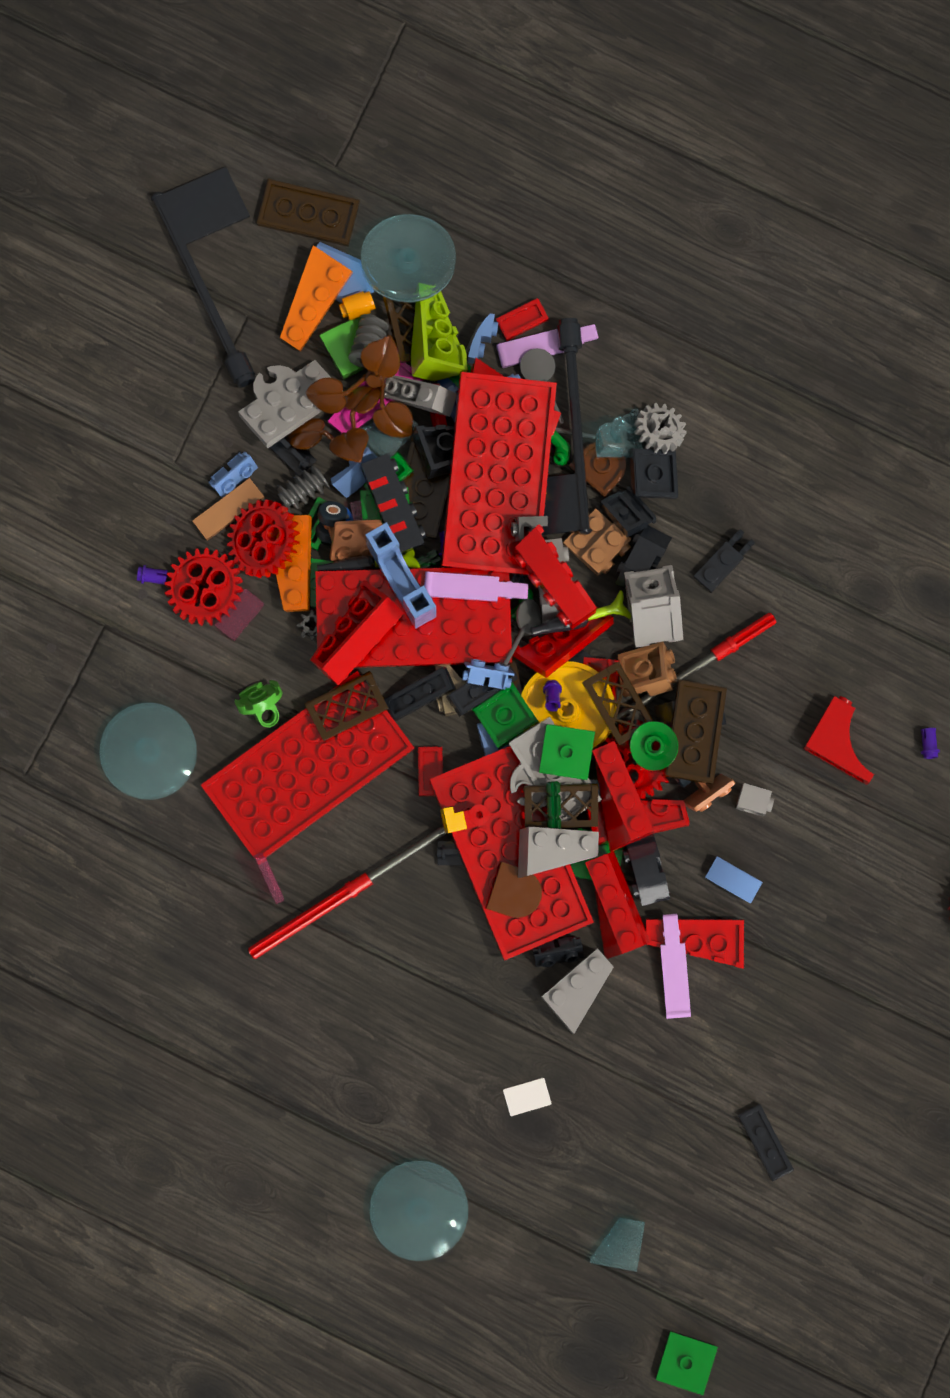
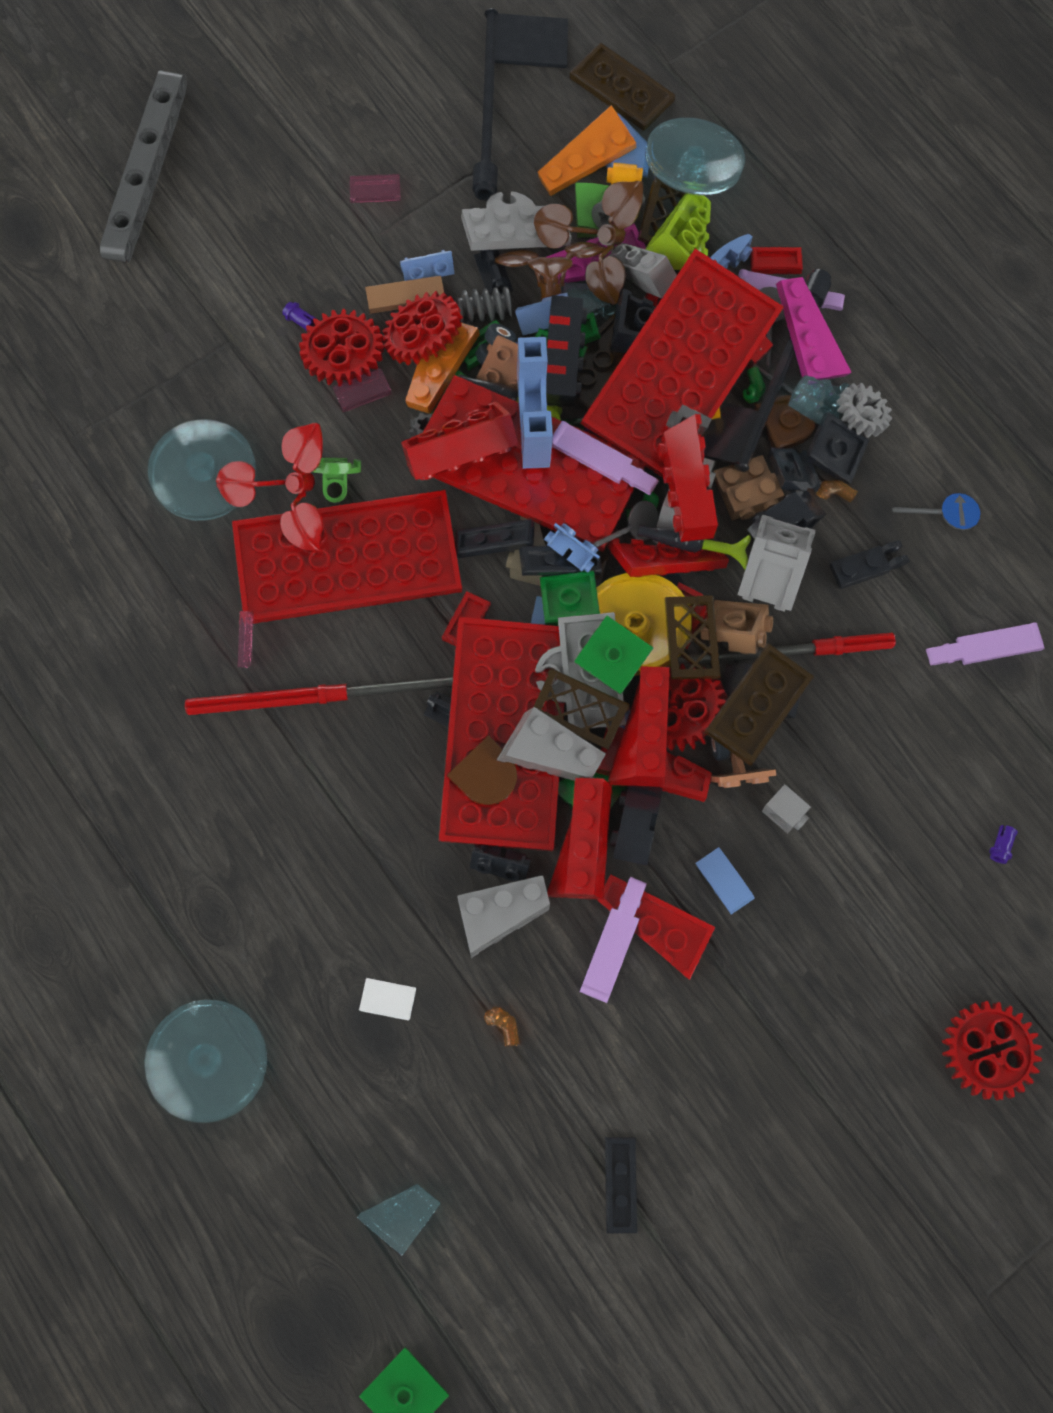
camera: 25 degrees right, 10 degrees down
dark brown window [305,671,389,741] -> none
leg [440,804,490,833] -> none
dark purple pin [543,680,562,711] -> none
dark green axle [546,781,561,829] -> none
green dish [630,721,678,770] -> none
red arch [804,696,874,785] -> none
none -> plant [216,423,323,550]
none -> clear pink tile [350,174,401,203]
none -> clear orange arm [484,1007,520,1047]
none -> dark pink wing [776,277,852,384]
none -> clear orange arm [817,480,858,503]
none -> blue piece [892,493,980,530]
none -> lavender piece [926,622,1045,666]

